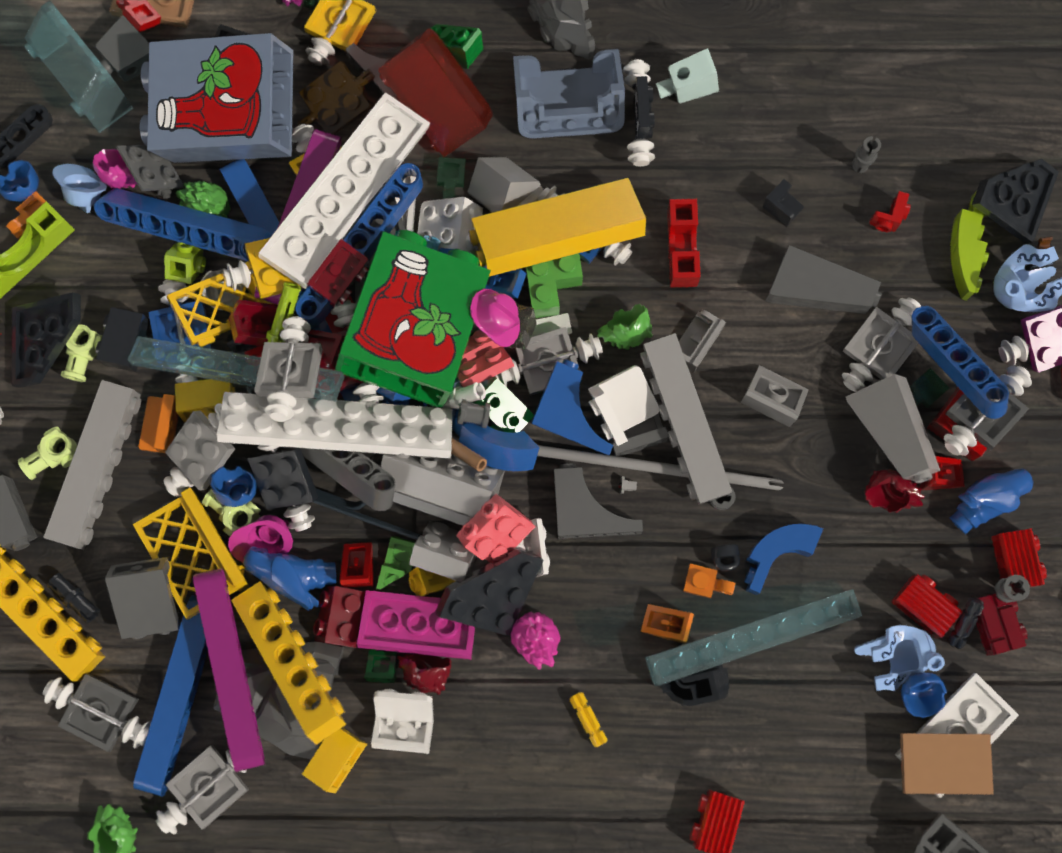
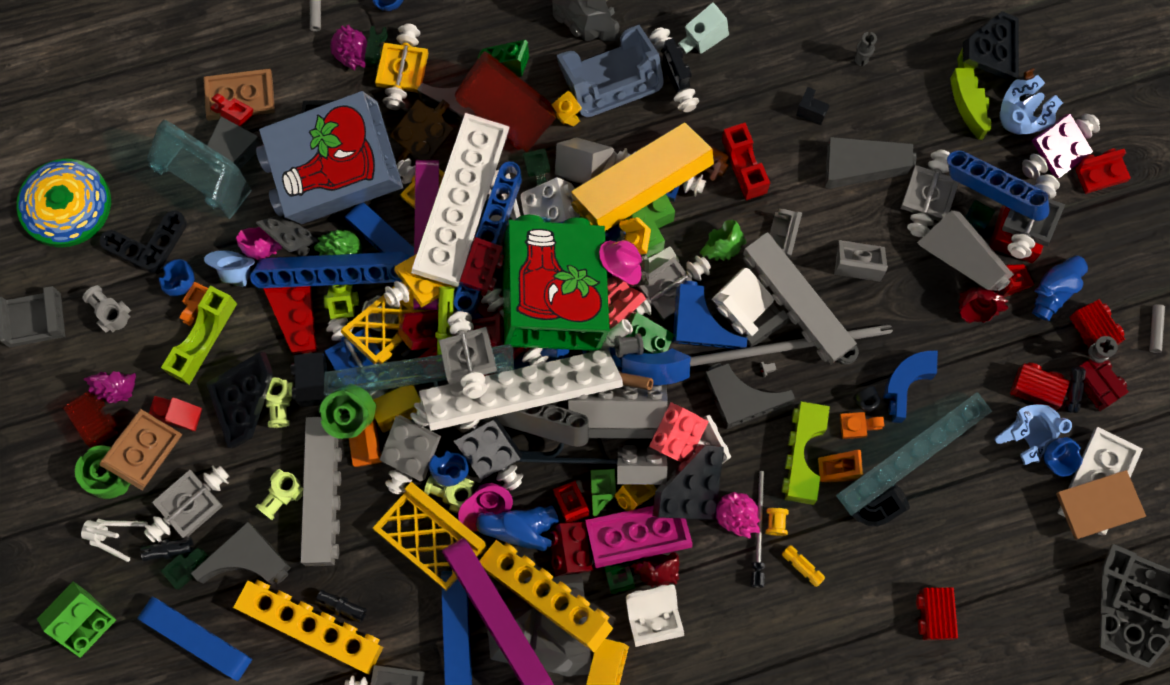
camera: 20 degrees left, 5 degrees down
dark grey panel [105,557,182,639] -> none
red bracket [869,191,911,232] -> none
none -> red wing [263,286,317,355]
none -> bright green brick [320,384,376,439]
none -> yellow bracket [551,91,582,127]
none -> yellow bracket [619,217,651,255]
none -> reddish brown bracket [704,144,729,181]
none -> piece [750,471,765,588]
none -> yellow bush [766,508,789,536]
none -> lime arch [782,402,830,505]

